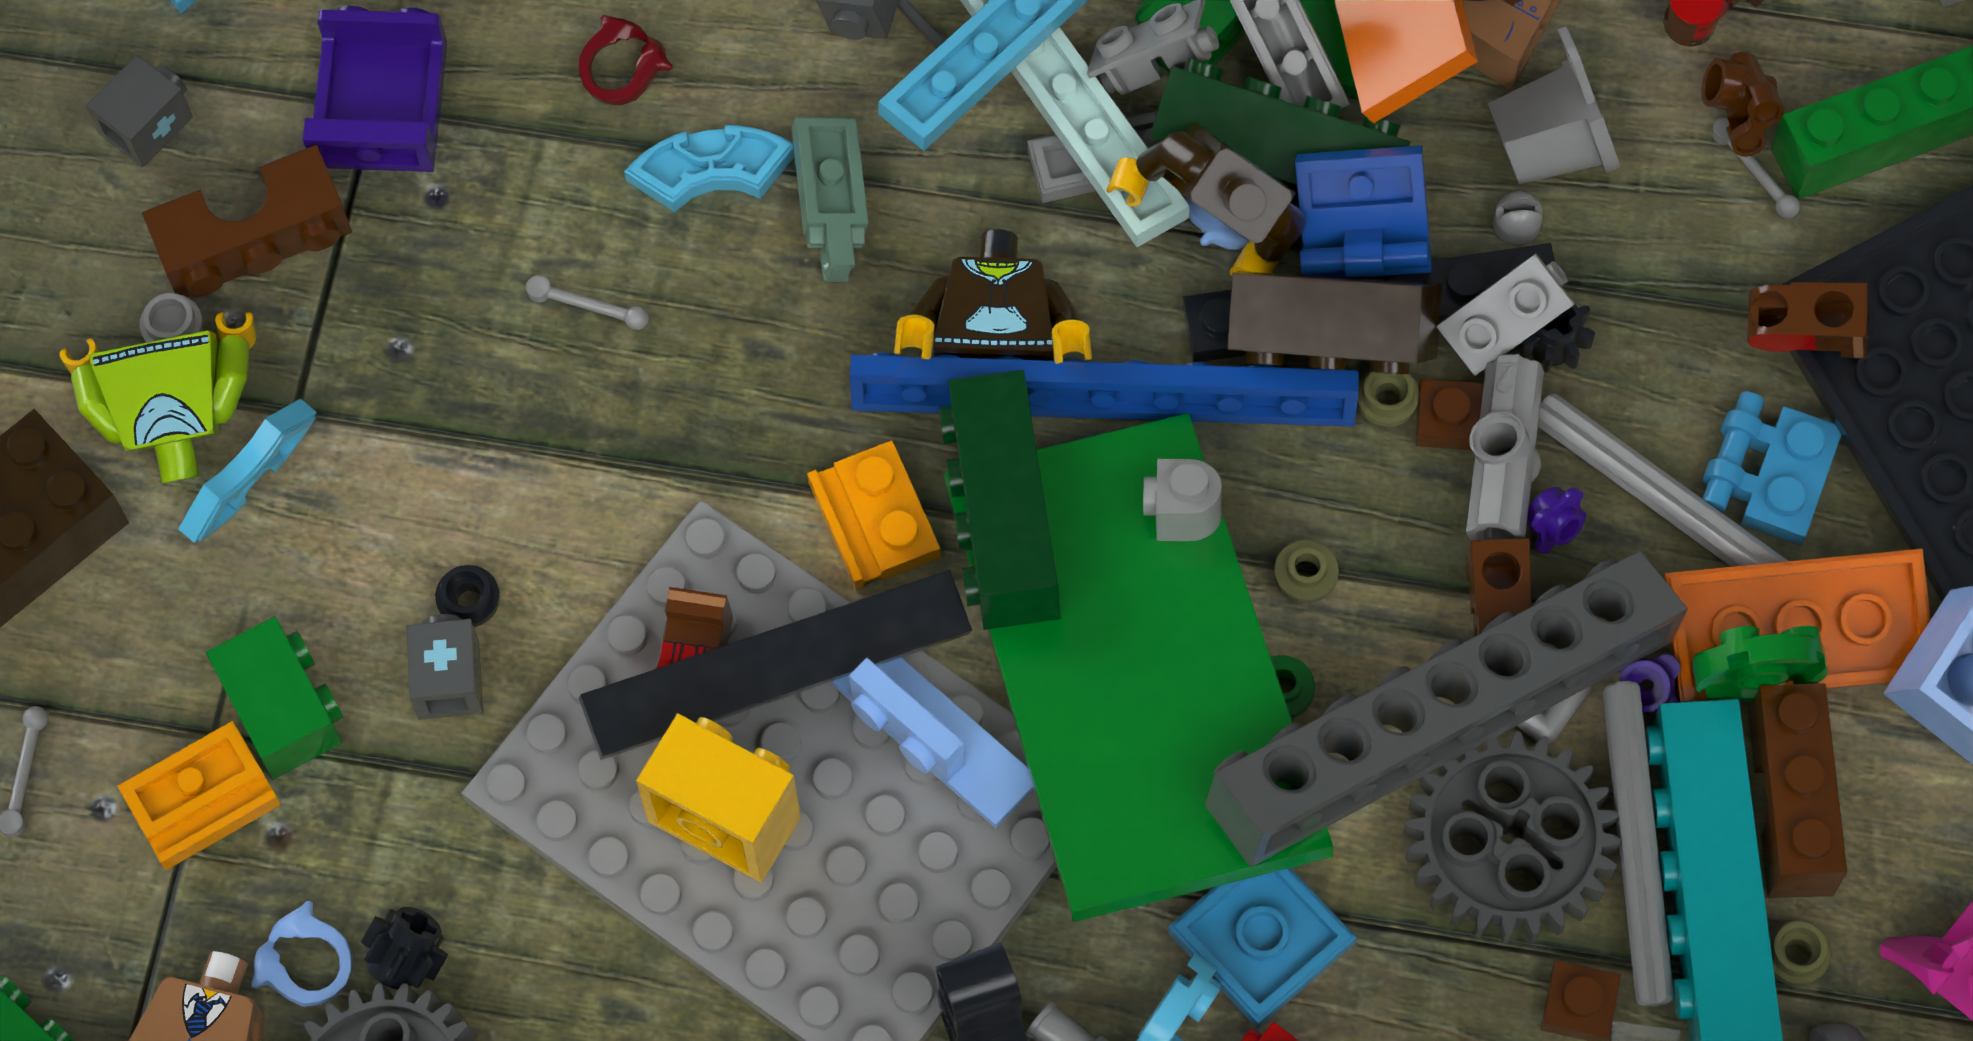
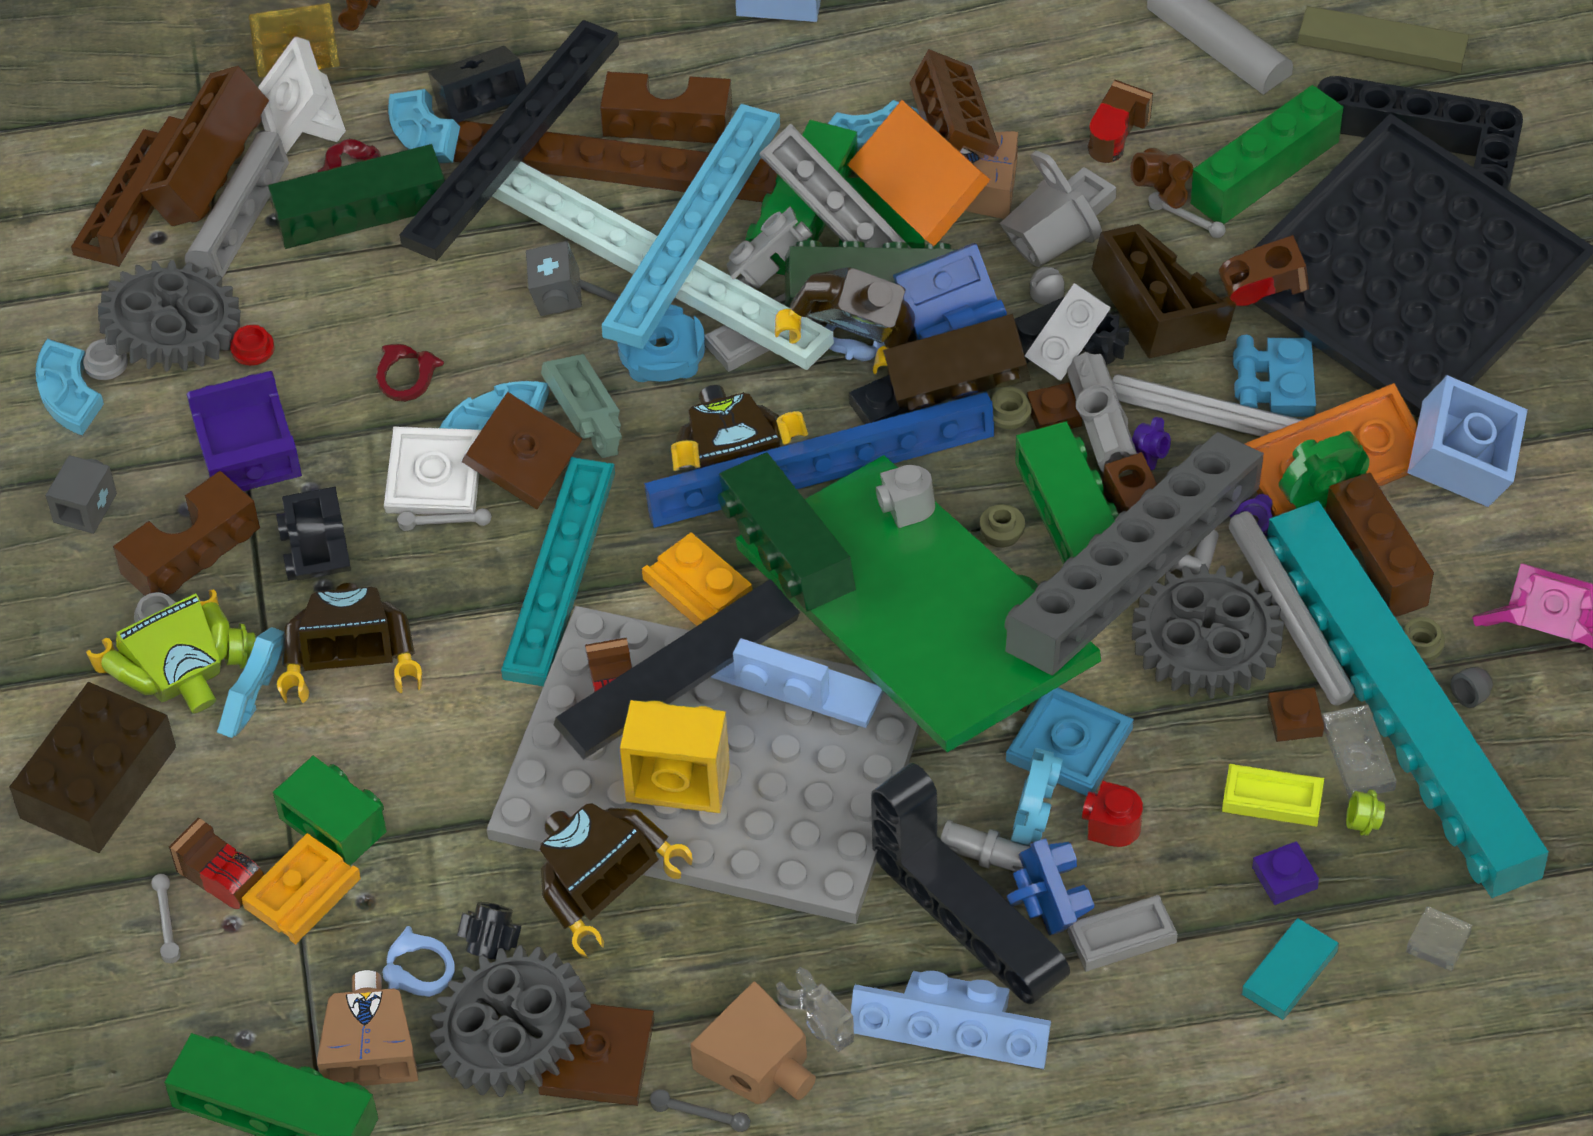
camera: 20 degrees left, 15 degrees down
dark grey brick [406,614,483,720] -> none
black plate [435,565,500,627] -> none
none -> leg [169,817,264,909]
none -> lime plate [224,623,256,669]
none -> black cylinder [276,486,351,581]
none -> dark brown torso [277,583,422,703]
none -> white tile [384,427,481,515]
none -> reddish brown plate [461,391,583,510]
none -> teal tile [501,457,615,686]
none -> dark brown torso [540,803,693,958]
none -> dark azure plate [617,304,705,382]
none -> green brick [1015,421,1118,565]
none -> light grey plate [1068,167,1116,216]
none -> dark brown wedge [1091,224,1236,359]

